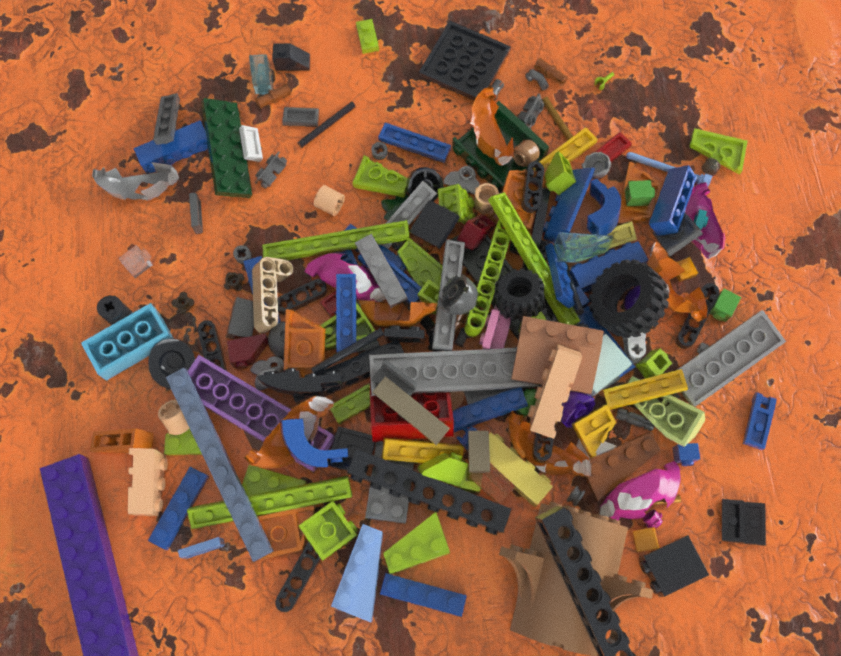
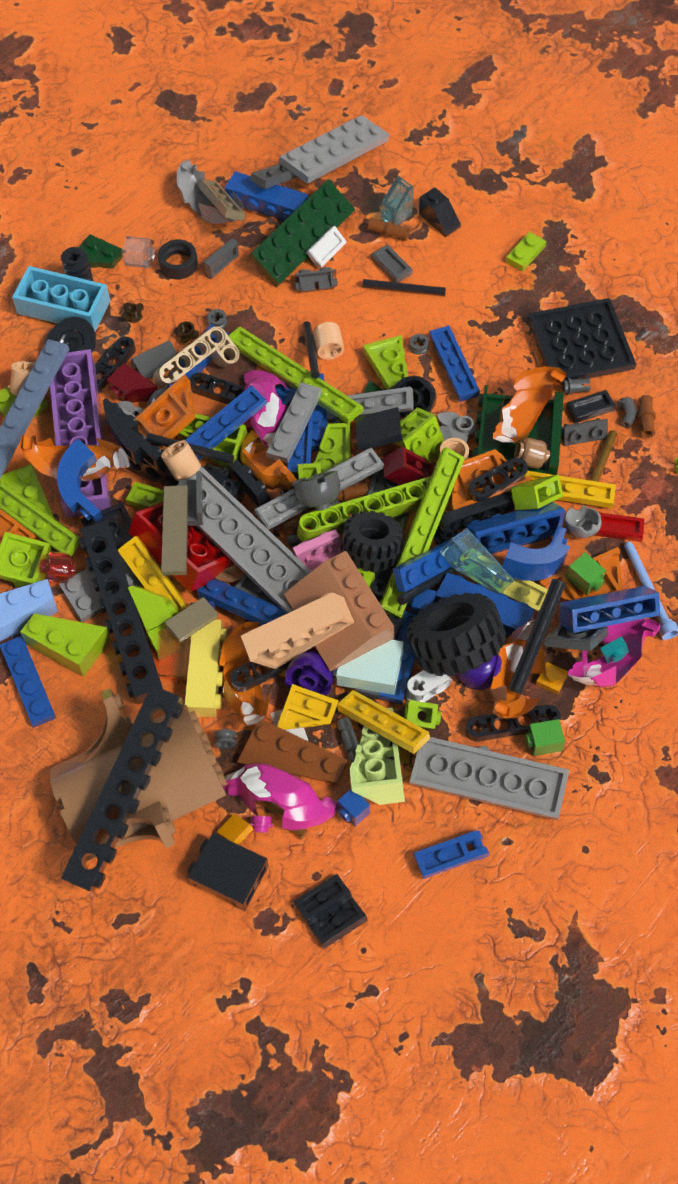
camera: 50 degrees right, 10 degrees down
none -> clear red head [40,552,75,583]
none -> dark green wing [78,234,125,269]
none -> black tyre [158,239,198,280]
none -> light nougat piece [161,441,201,481]
none -> dark tan tile [198,179,245,221]
none -> light grey plate [279,115,390,184]
none -> black bar [303,321,320,379]
none -> black axle [509,579,565,694]
none -> black tile [566,390,616,423]

